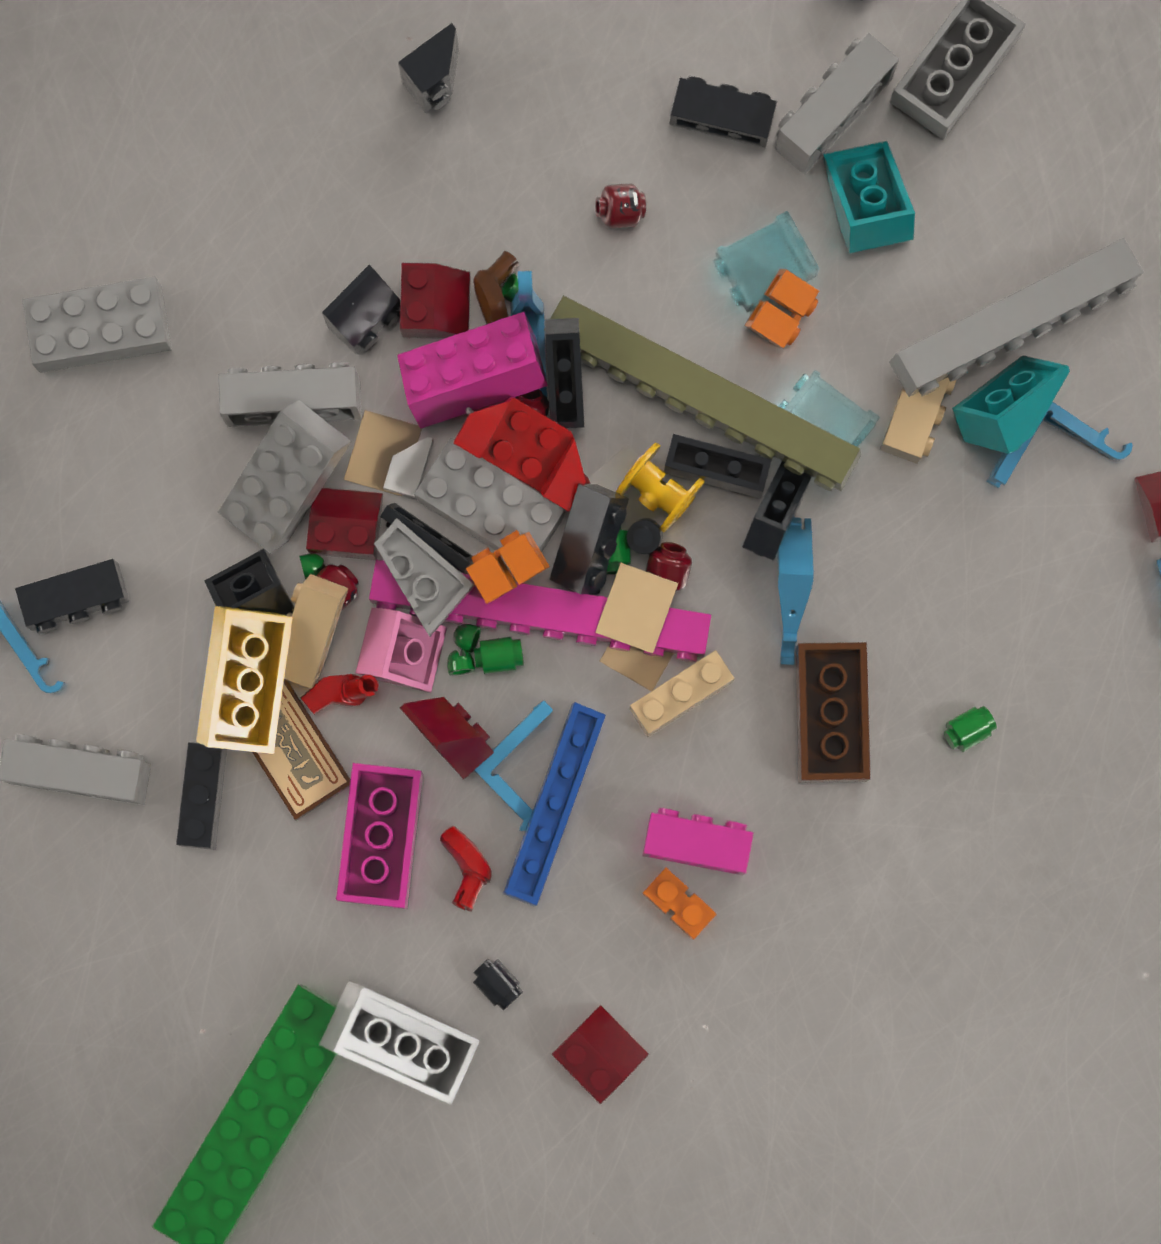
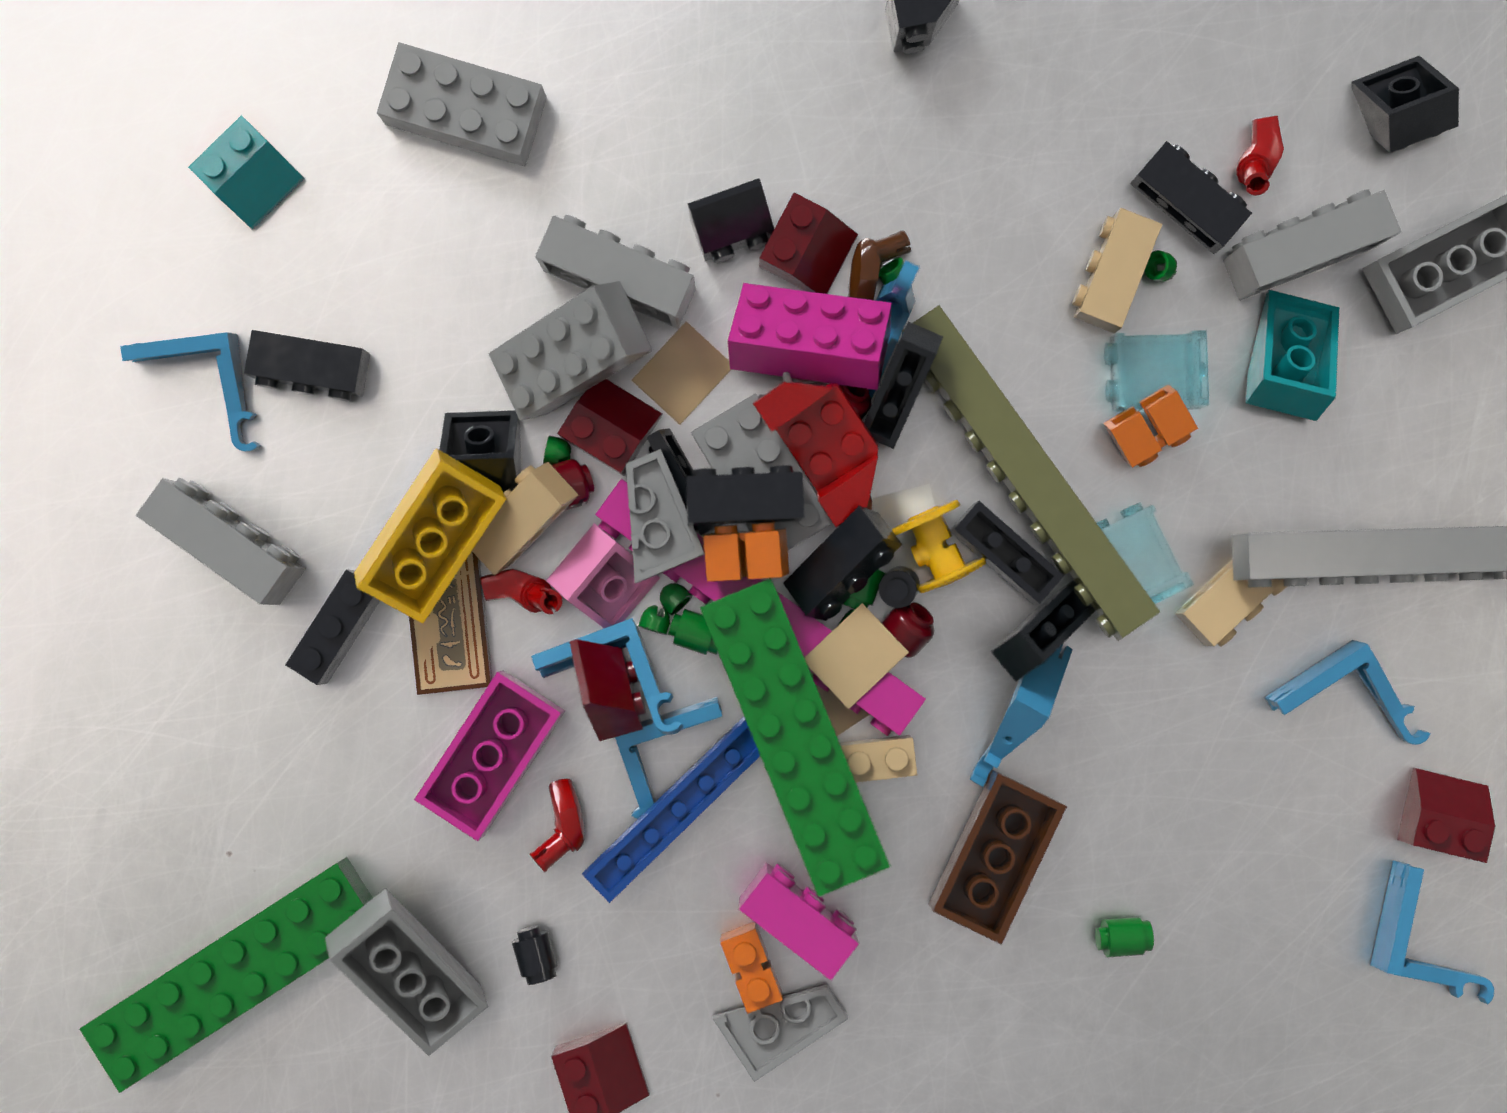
camera: 25 degrees right, 5 degrees up
white tile [383,437,433,499] -> none
dark red head [595,184,646,228] -> none
teal slope [952,355,1070,454] -> none
none -> dark azure hinge [531,618,684,735]
none -> black brick [685,465,804,526]
none -> green brick [700,578,891,897]
none -> light grey wing [713,984,848,1082]
none -> tan brick [1072,208,1162,334]
none -> green hinge [1144,250,1177,282]
none -> red arm [1236,115,1284,196]

